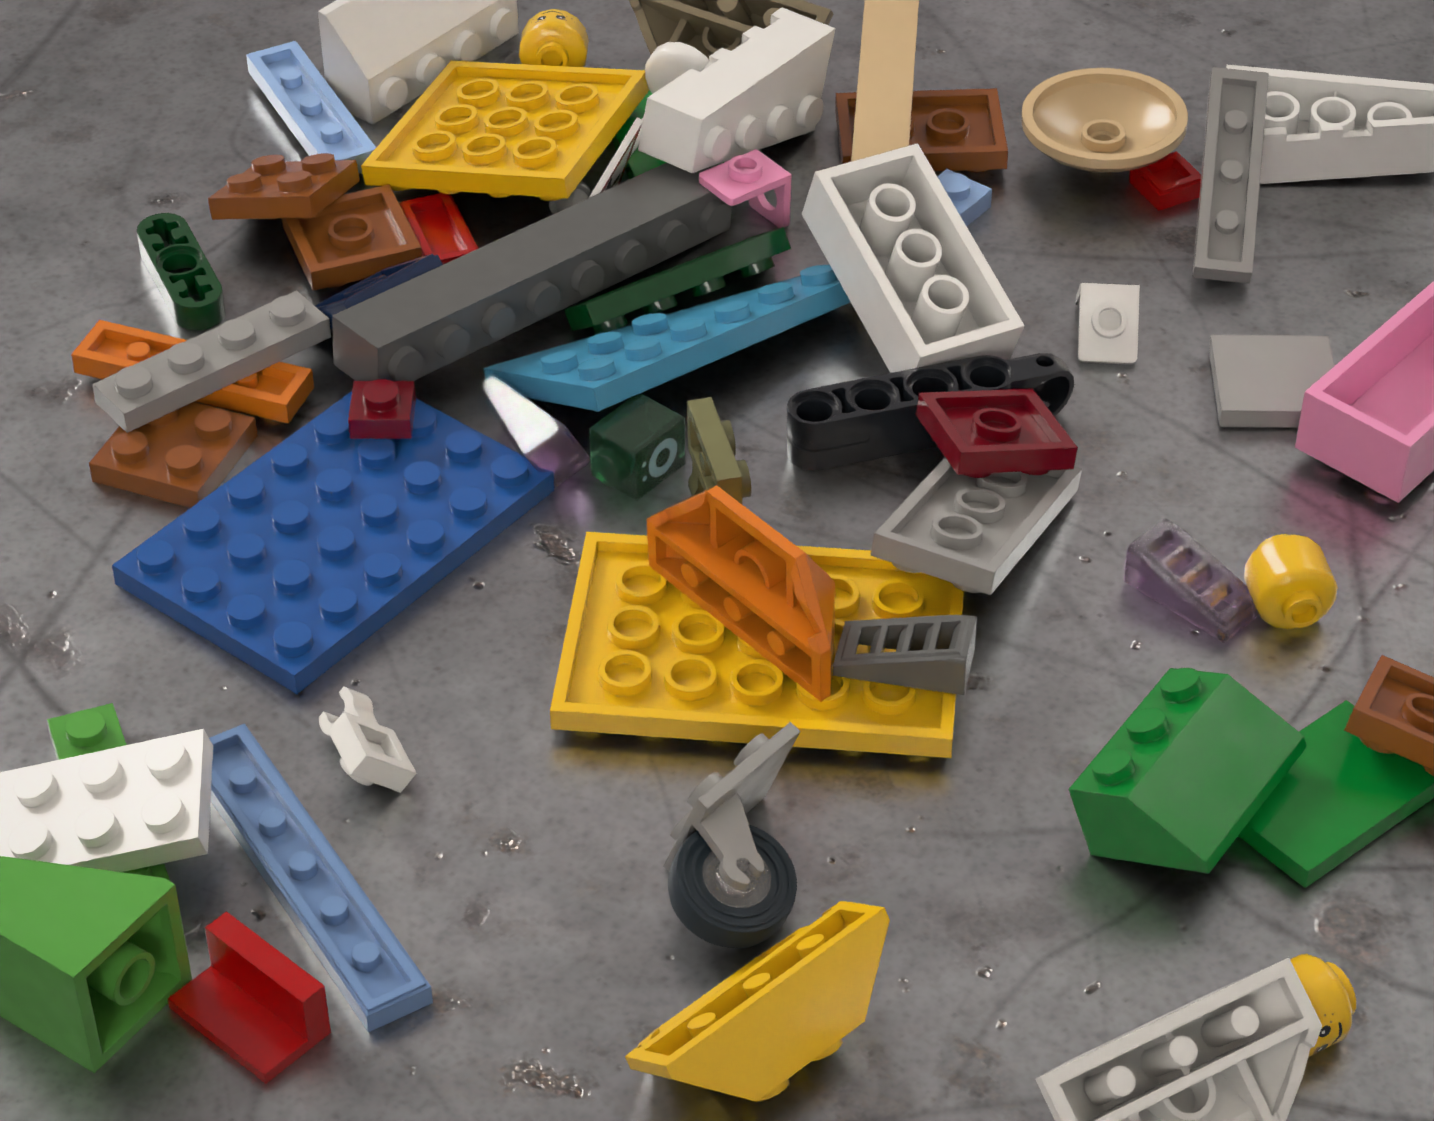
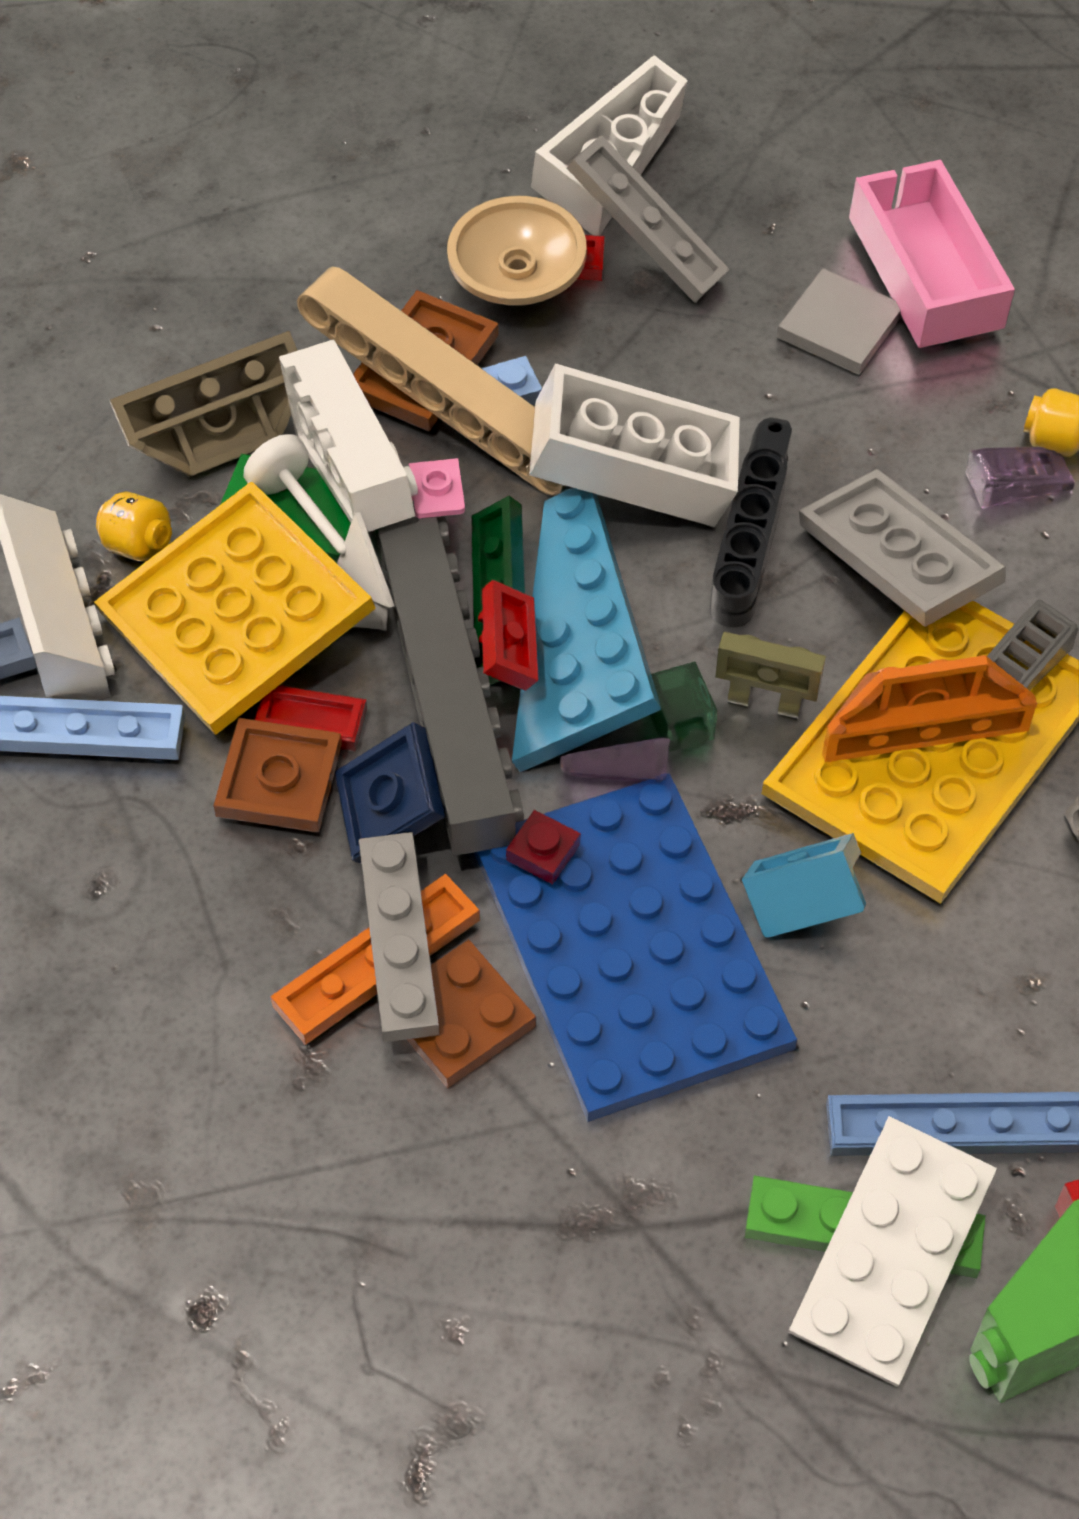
camera: 60 degrees left, 15 degrees up
dark green beam [137,213,225,330] -> none
dark orange plate [208,153,360,220] -> none
white plate [319,686,417,793] -> none
dark red plate [916,389,1078,478] -> none
white bracket [1076,283,1140,364] -> none
none -> red plate [478,580,538,691]
none -> dark azure panel [742,833,866,938]

